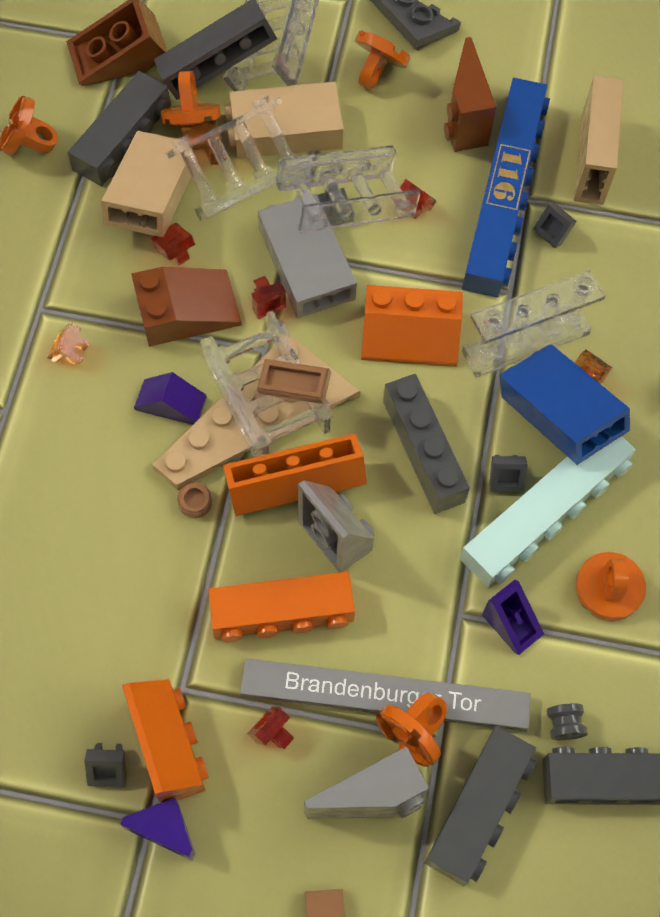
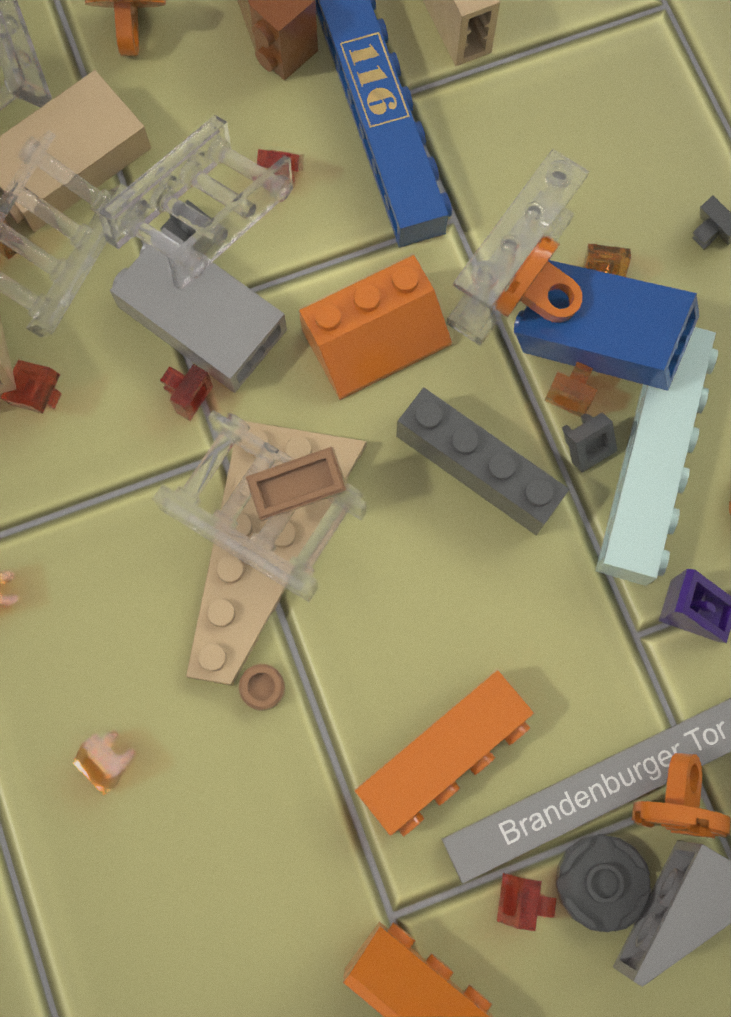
camera: 30 degrees left, 10 degrees up
dark orange slope [131,266,242,347] -> none
dark purple slope [134,372,207,425] -> none
orange brick [223,433,367,516] -> none
light grey slope [298,480,374,572] -> none
dark grey tile [533,202,577,248] -> none
none -> clear orange tile [73,731,135,796]
none -> orange tile [495,235,582,323]
none -> clear orange tile [544,361,598,417]
none -> dark grey tile [556,834,651,932]

